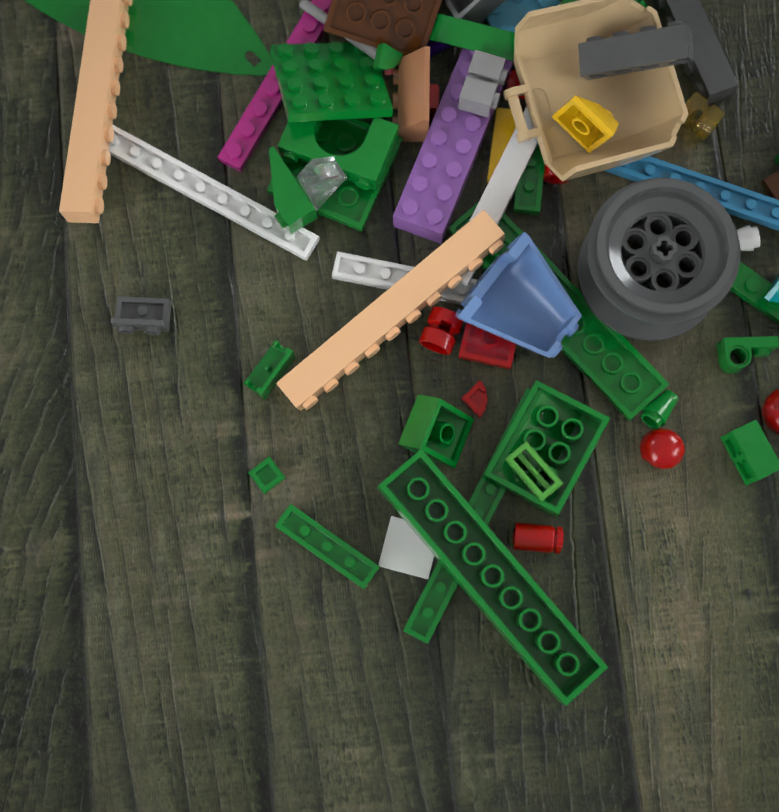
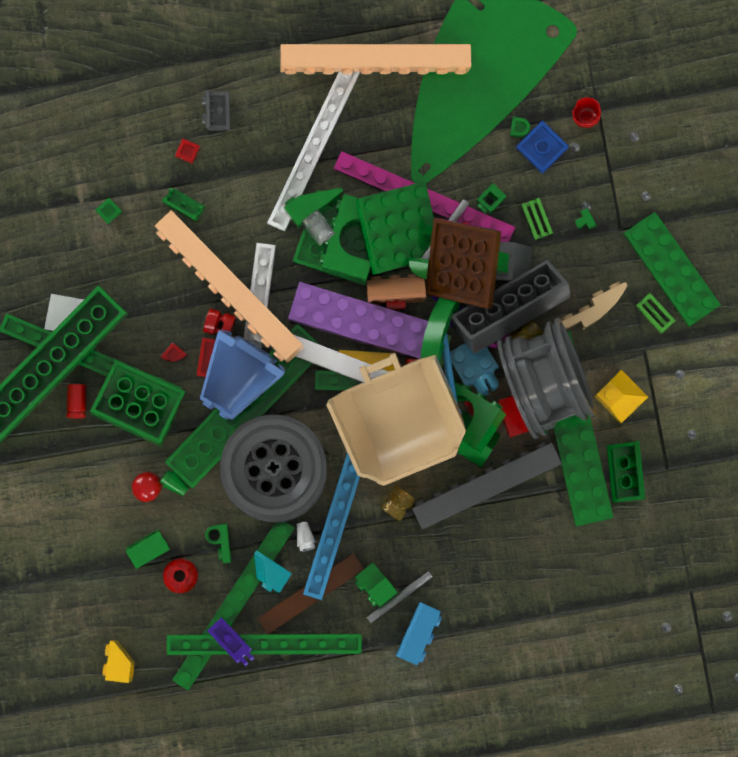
camera: 75 degrees right, 5 degrees up
green plate [275,504,380,590] -> none
green slope [398,394,474,468] -> none
light grey piece [458,50,508,117] -> none
bright green tile [505,441,563,502] -> none
yellow slope [551,95,619,153] -> none
dark grey brick [578,21,694,80] -> none
none -> red tile [175,138,200,164]

